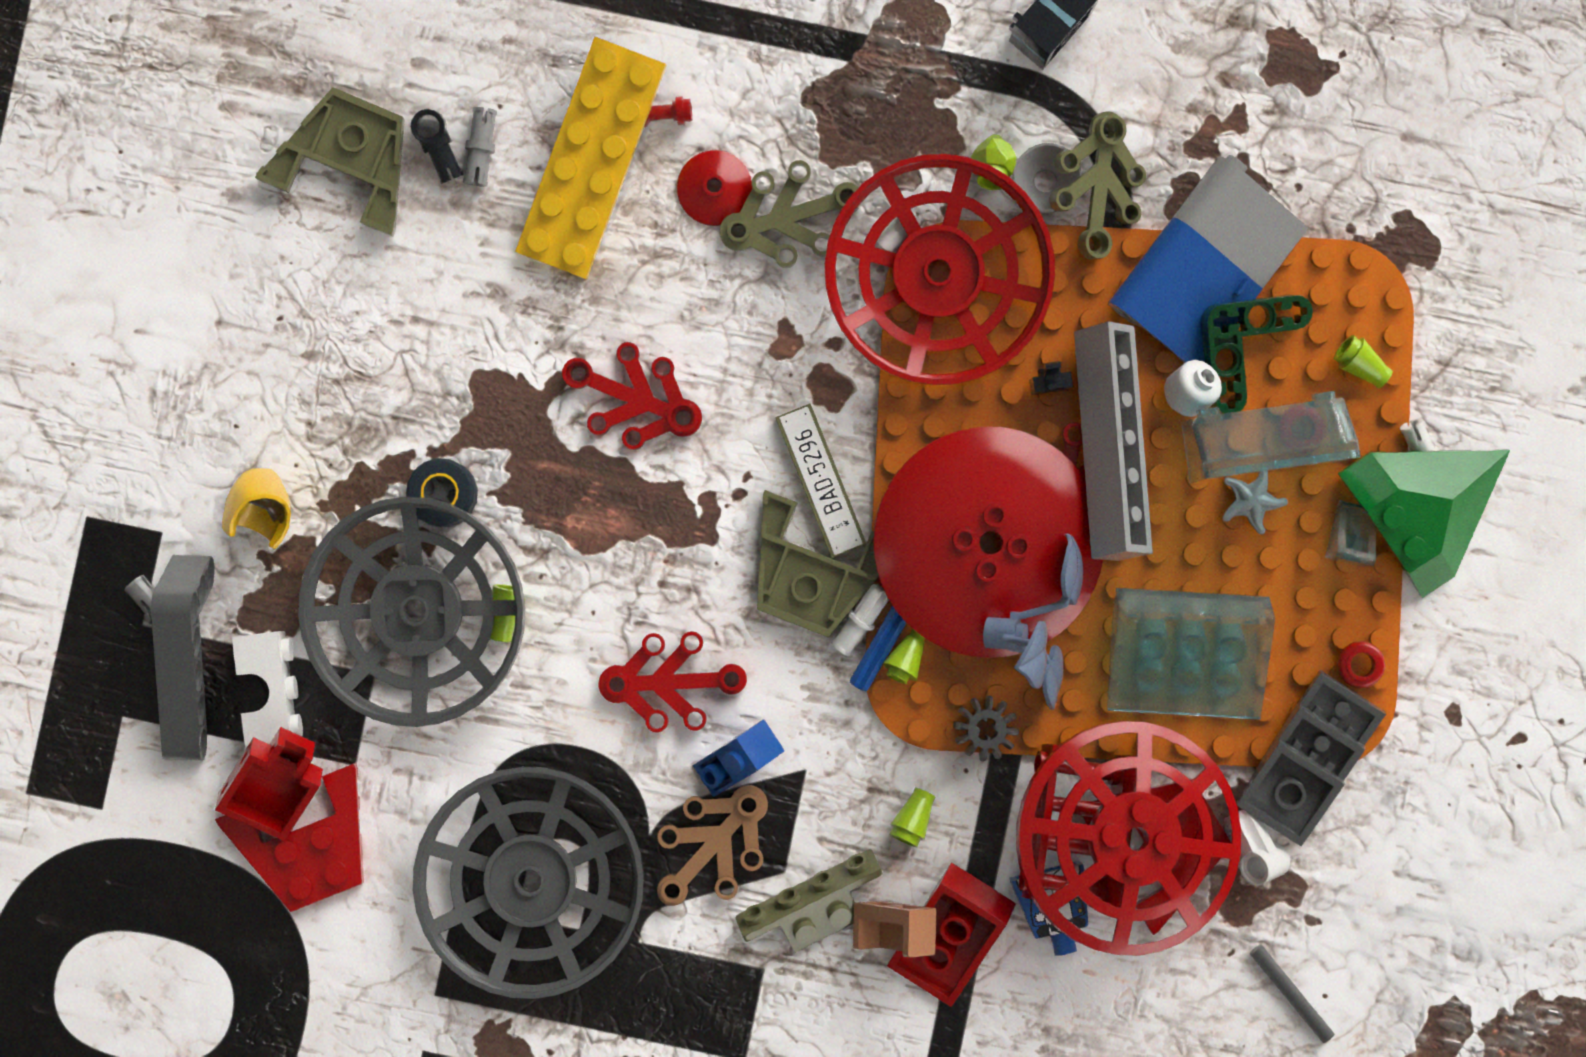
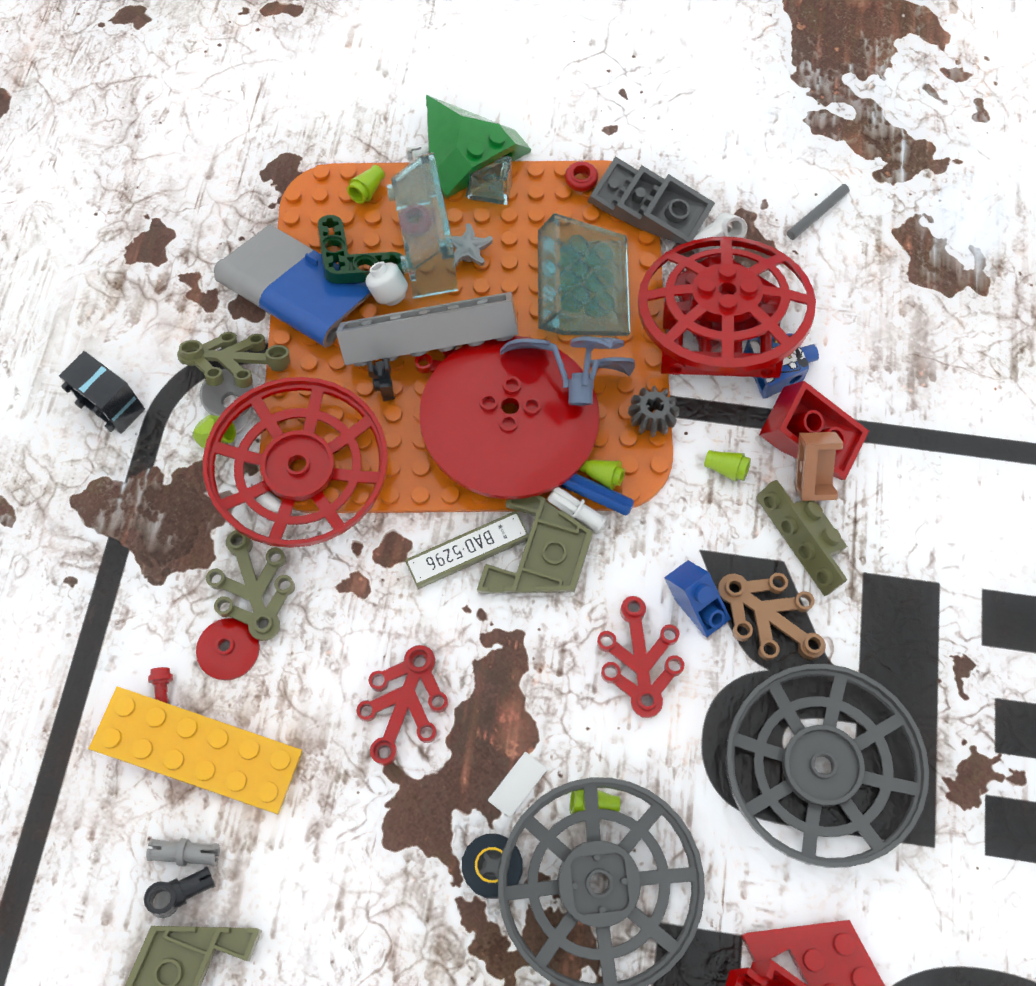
camera: 95 degrees left, 20 degrees down
none -> white sticker [488,752,547,818]

